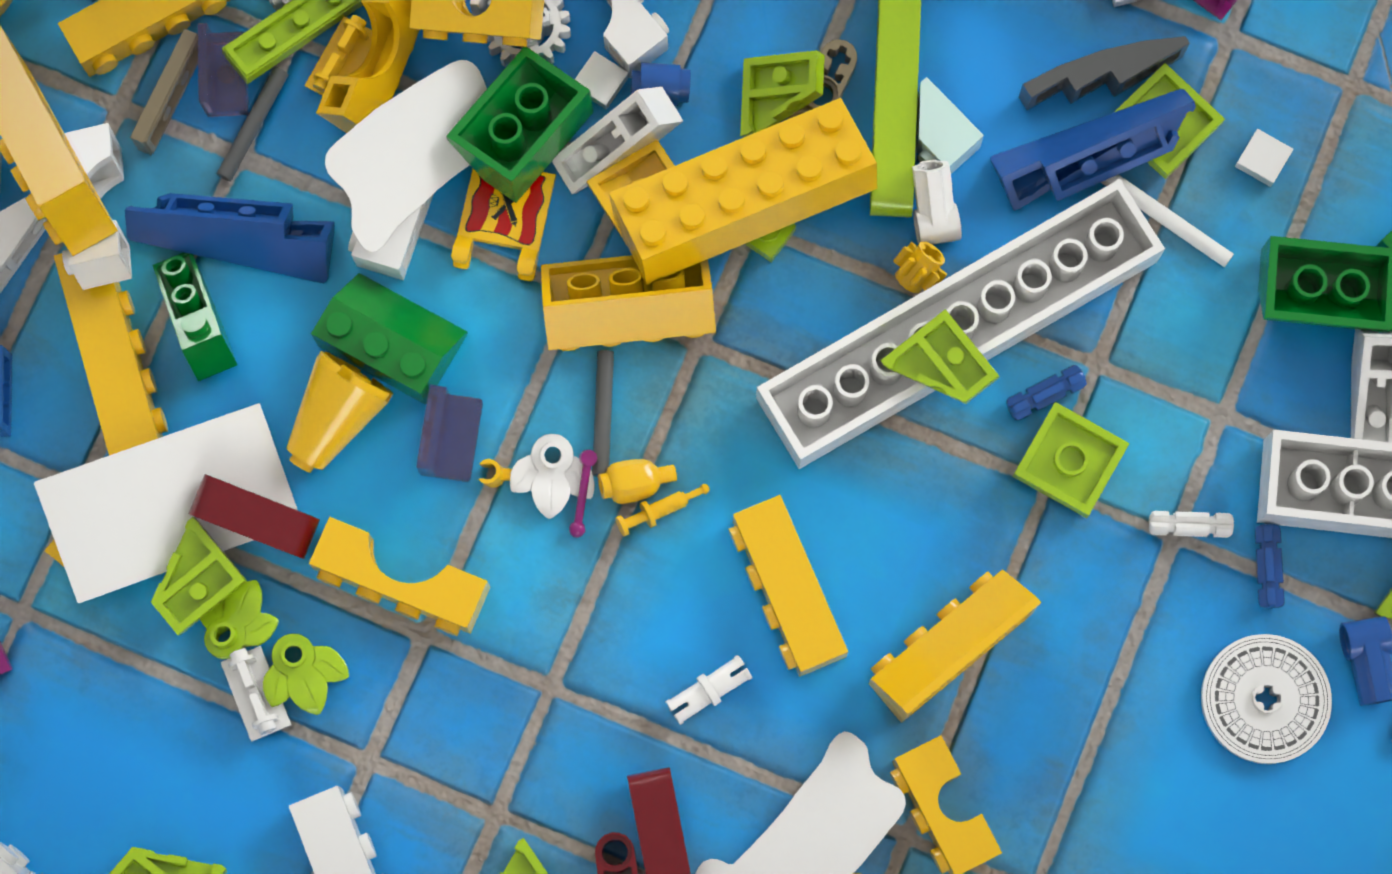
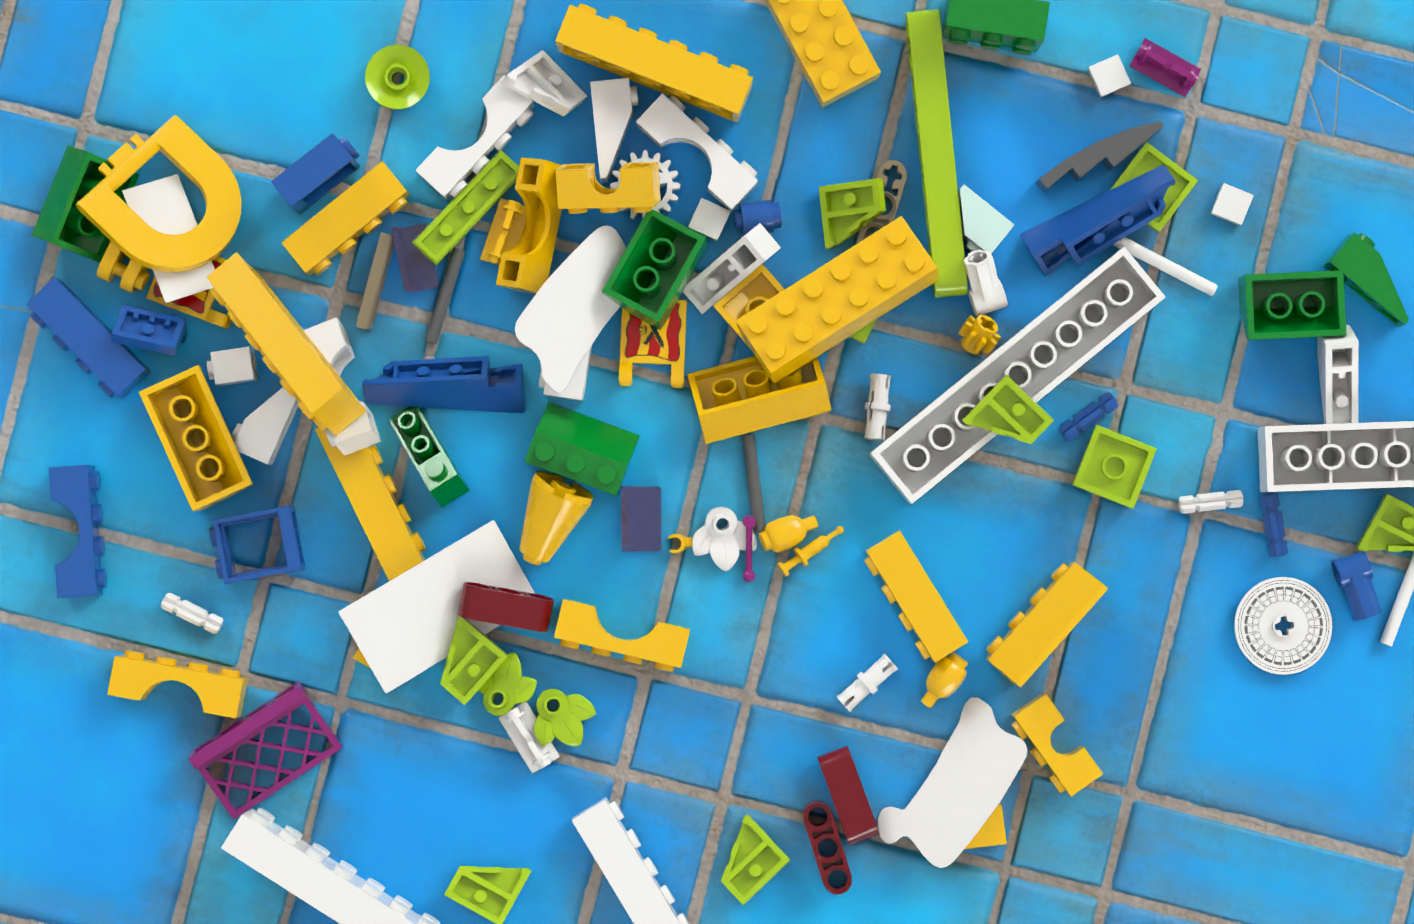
camera: 10 degrees left, 10 degrees up
none -> white pin [864,374,891,441]
none -> yellow plant [921,652,968,708]

